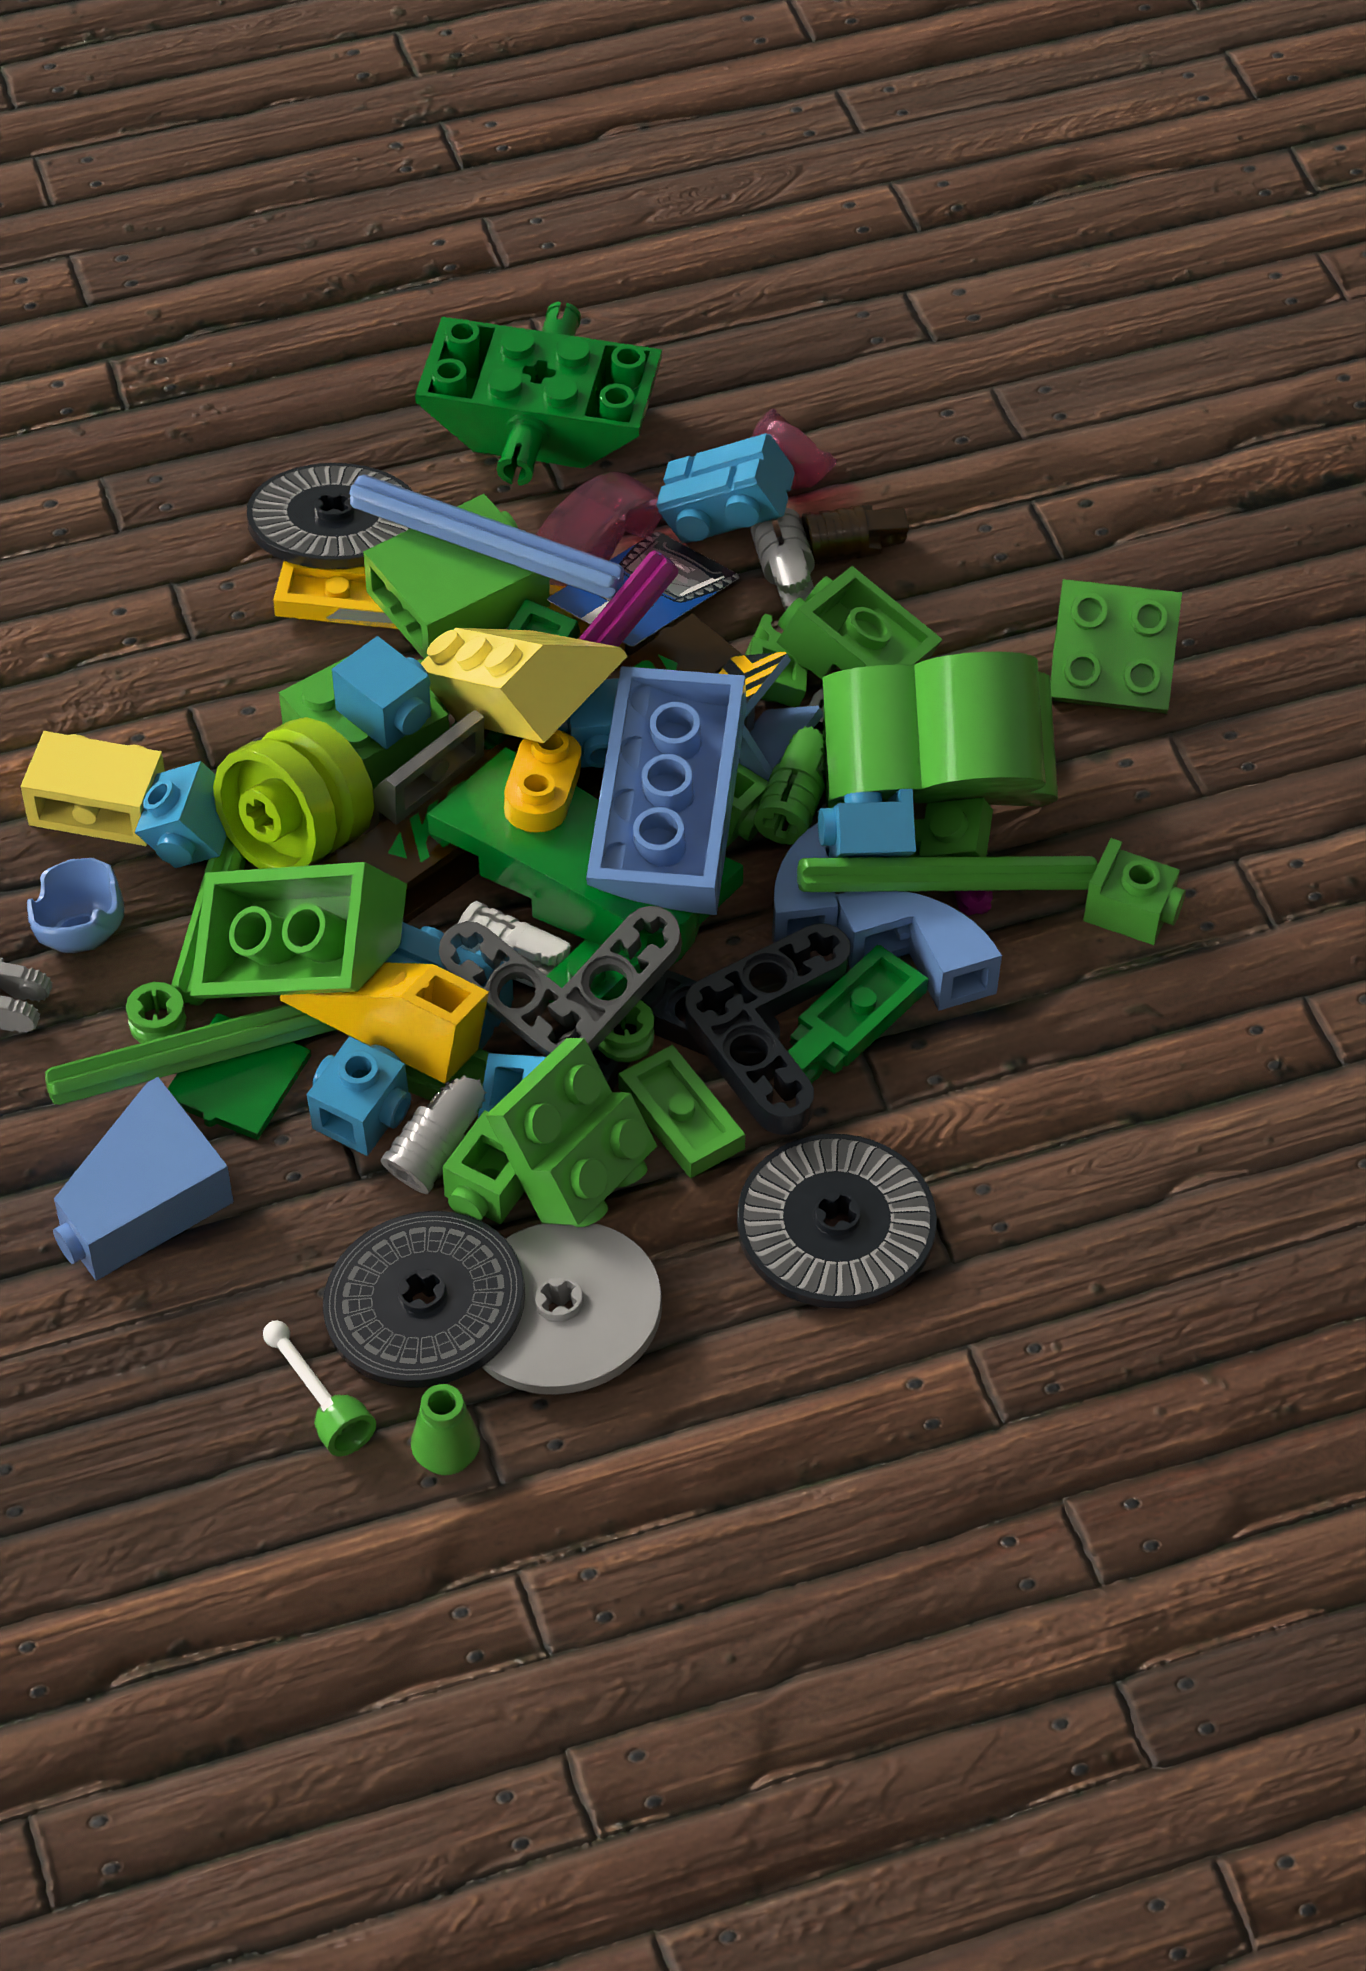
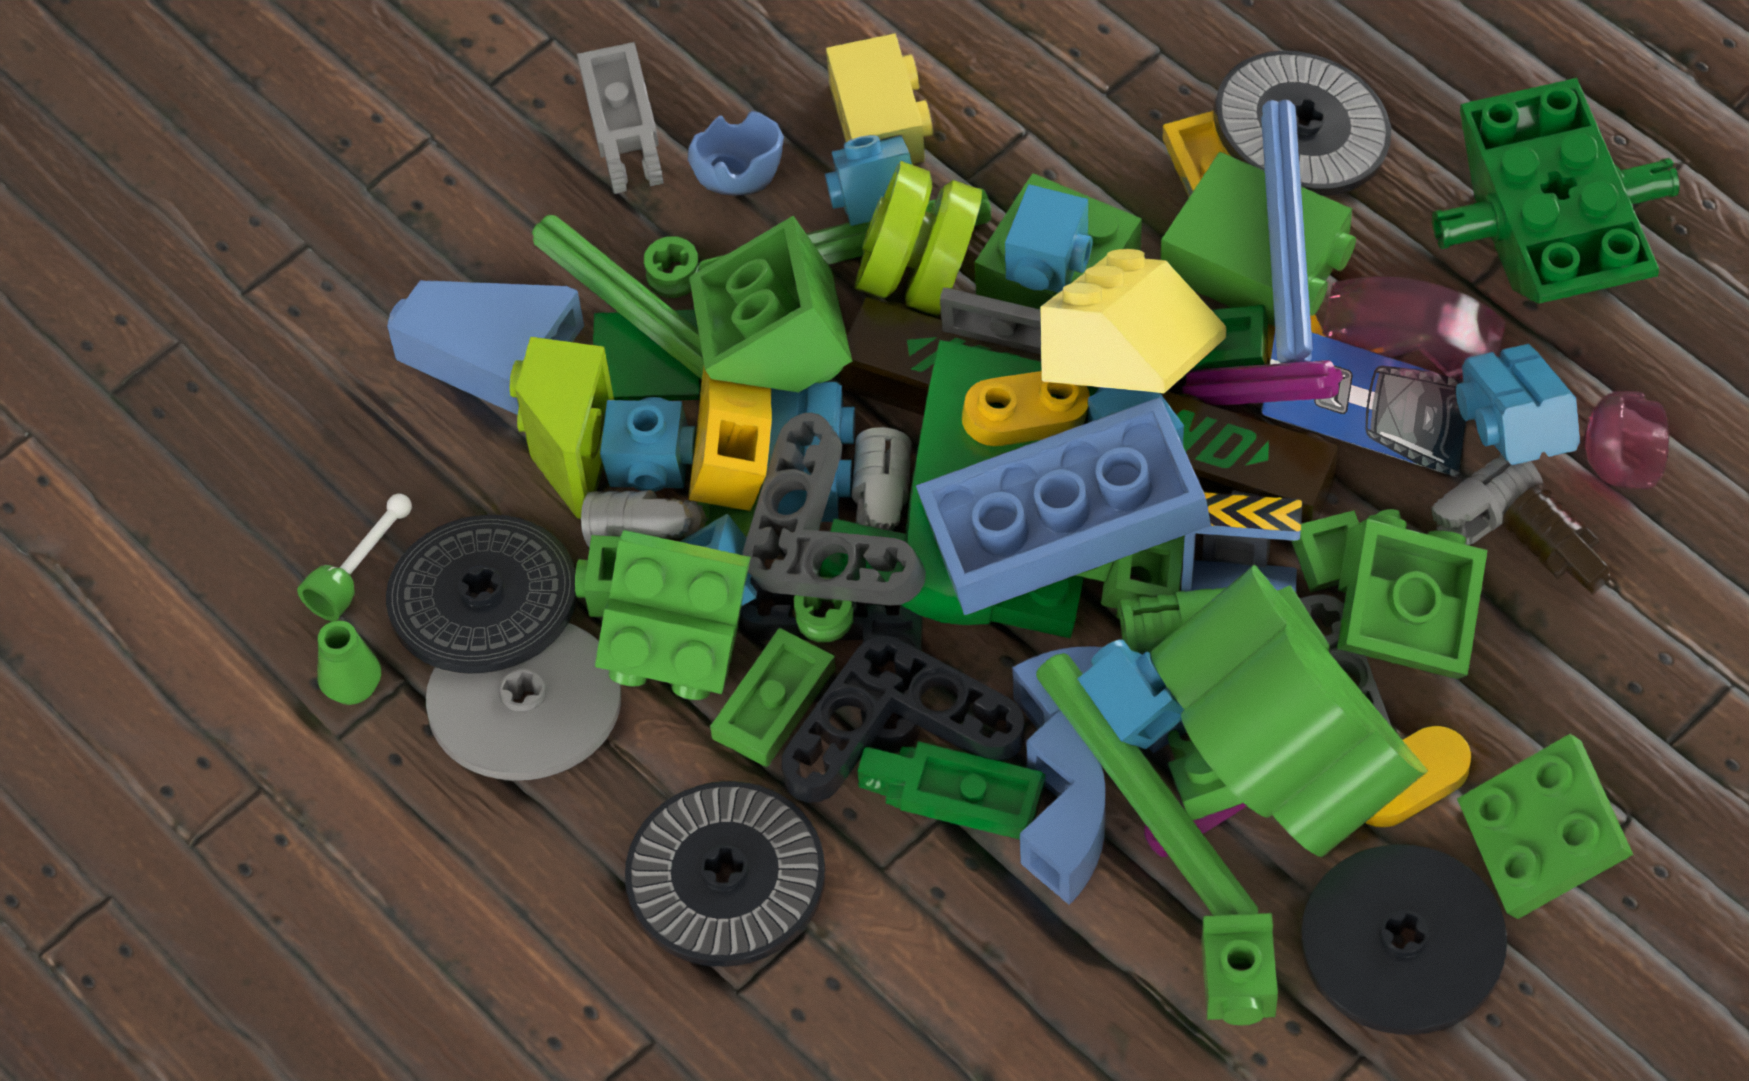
camera: 70 degrees right, 5 degrees up
none -> lime slope [509,337,614,519]
none -> black piece [1301,844,1507,1035]

